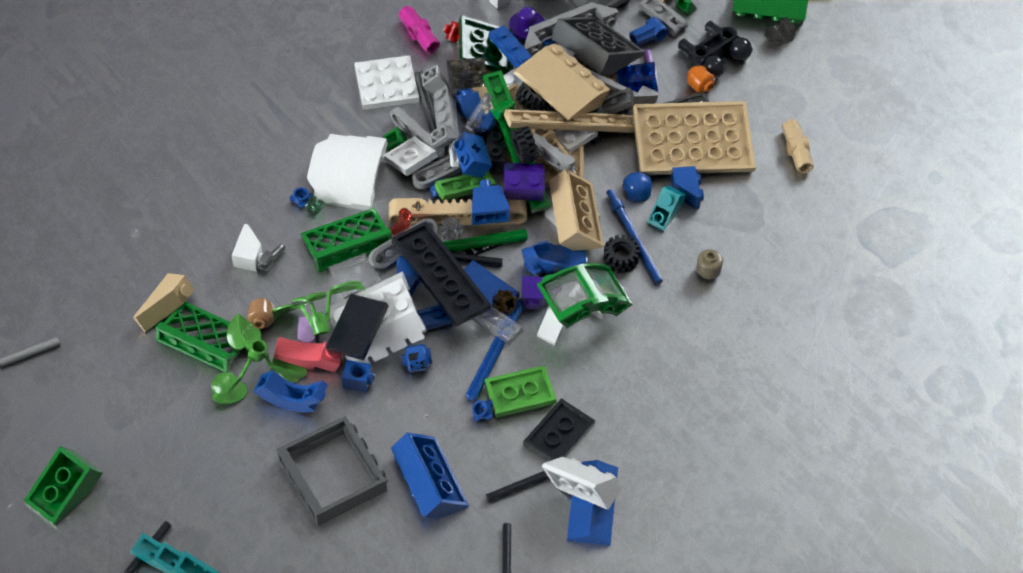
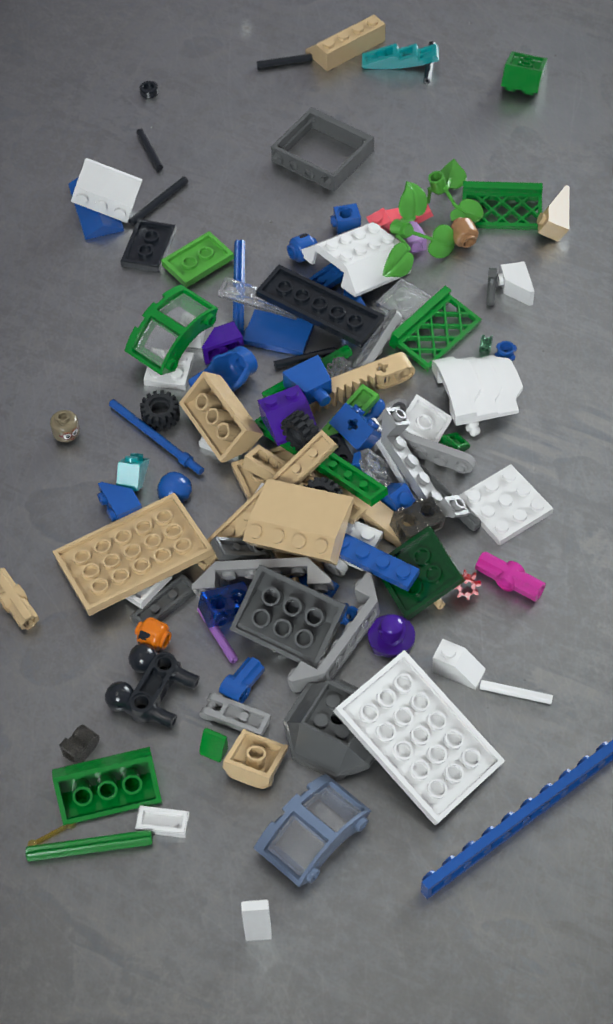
camera: 160 degrees right, 0 degrees up
blue arch [253,370,328,413] -> none
black tile [326,294,389,361] -> none
clear red arm [389,208,412,236] -> none
blue slope [391,432,469,519] -> none
blue plate [472,399,493,421] -> none
green slope [490,100,516,121] -> none
dark brown gear [492,289,517,315] -> none
light grey plate [533,132,575,173] -> none

